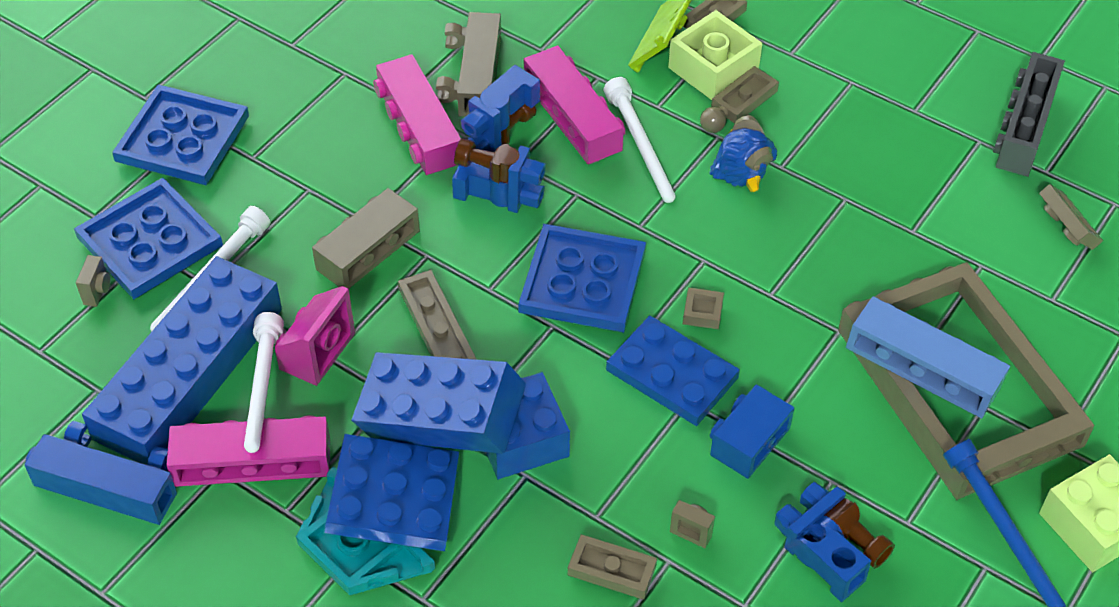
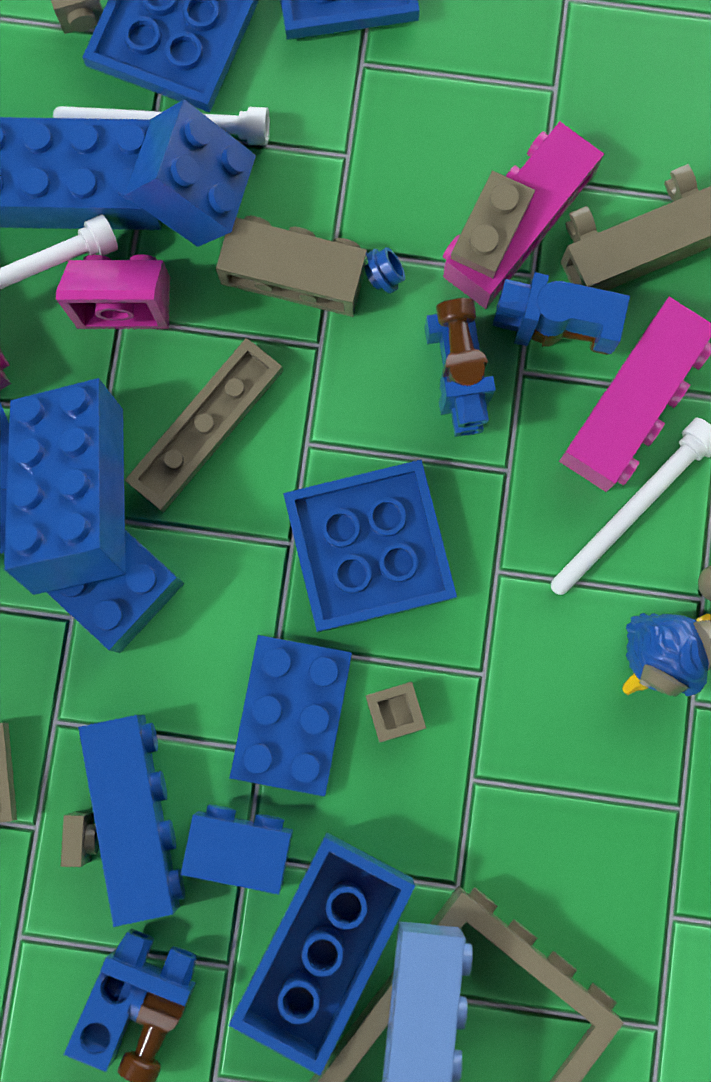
camera: 65 degrees right, 30 degrees up
none -> blue brick [78,715,185,927]
none -> blue brick [124,99,256,247]
none -> blue brick [228,832,415,1076]
none -> blue plate [364,247,405,294]
none -> dark tan plate [450,170,535,279]

